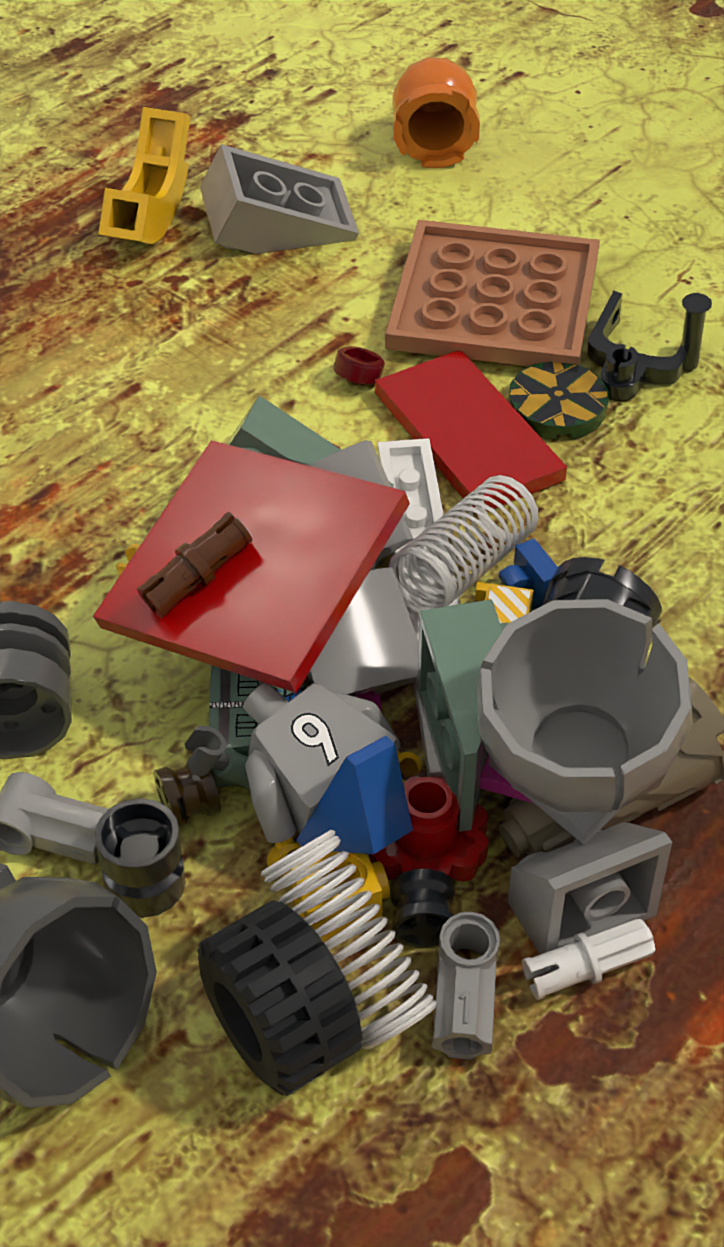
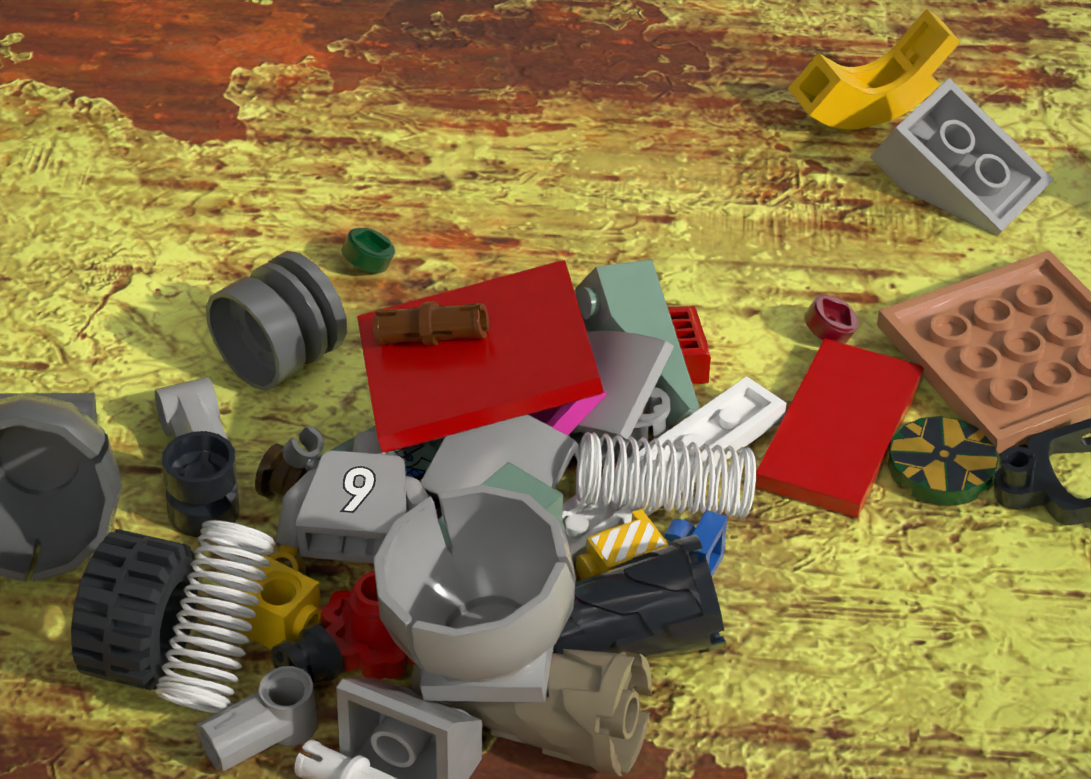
camera: 50 degrees right, 5 degrees down
blue slope [296,736,413,854] -> none

